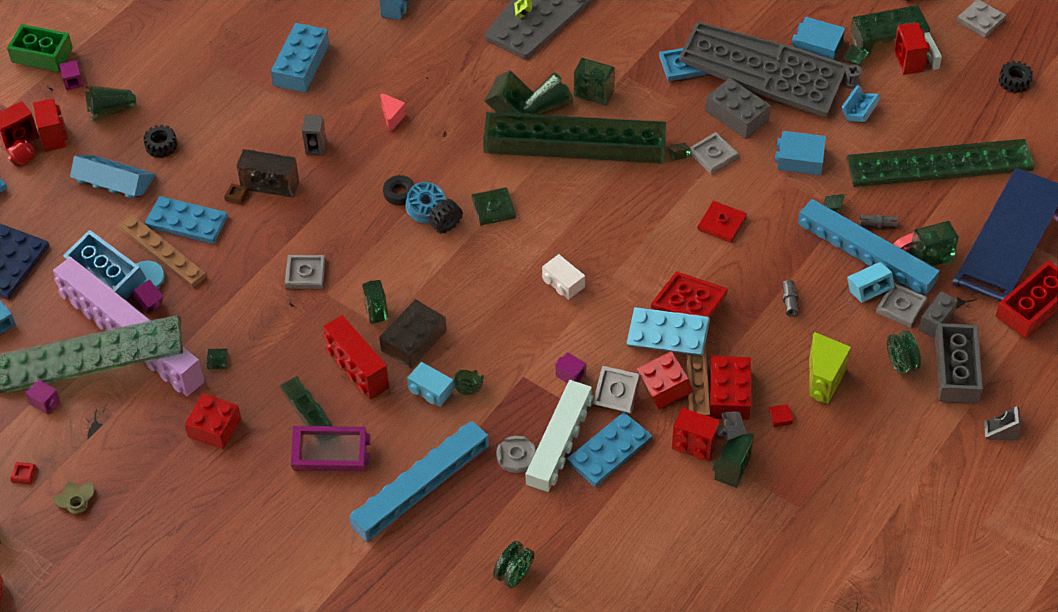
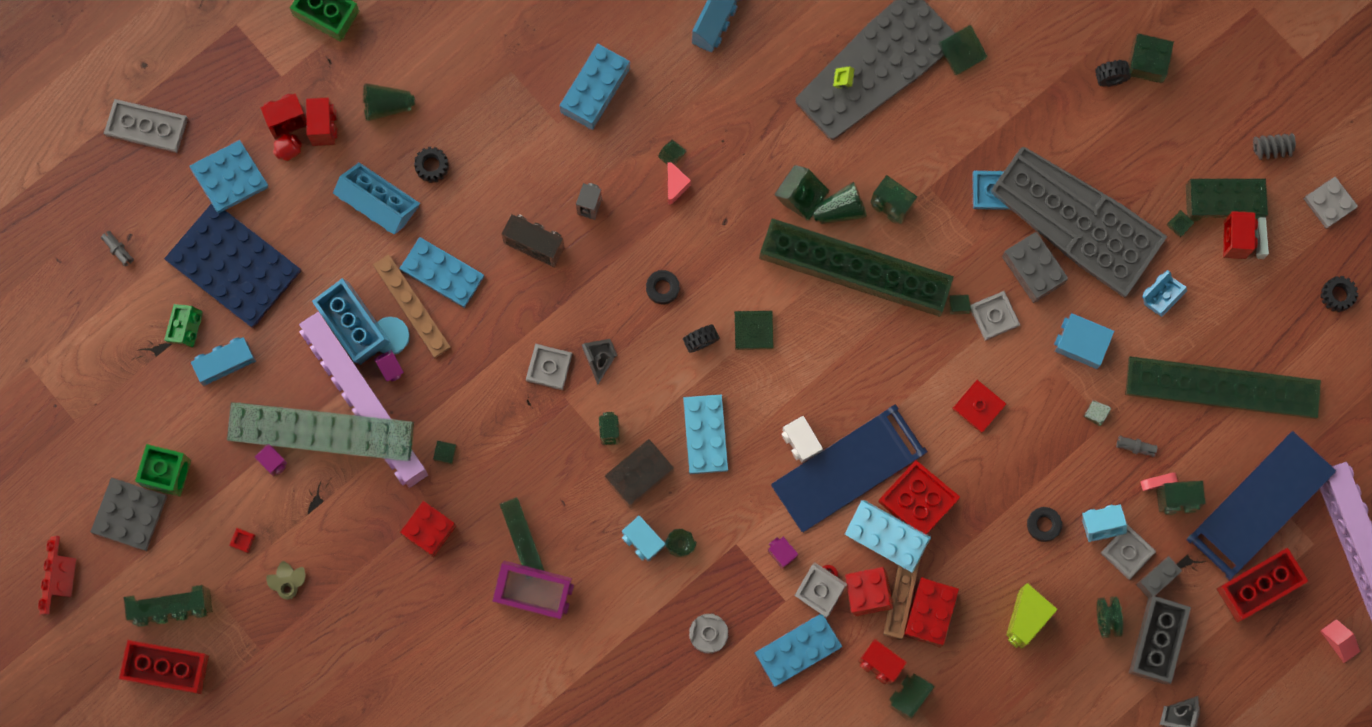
camera: 10 degrees right, 25 degrees up
magenta brick [60,60,83,90] -> none
reddish brown tile [224,183,249,205] -> none
red brick [323,315,389,399] -> none
dark azure brick [349,421,489,542] -> none
dark azure wheel [405,182,446,224] -> none
light aqua brick [526,380,594,492] -> none
dark grey hinge [718,412,747,440] -> none
red tile [768,404,793,427] -> none
dark grey pin [782,280,799,317] -> none
dark azure brick [791,17,845,60] -> none
dark azure brick [798,199,939,296] -> none
dark grey bush [844,65,862,88] -> none
none -> dark grey slope [582,339,617,385]
none -> clear green slope [658,139,686,165]
none -> medium azure plate [683,394,728,474]
none -> dark blue flag [771,404,928,532]
none -> black tyre [1027,507,1062,542]

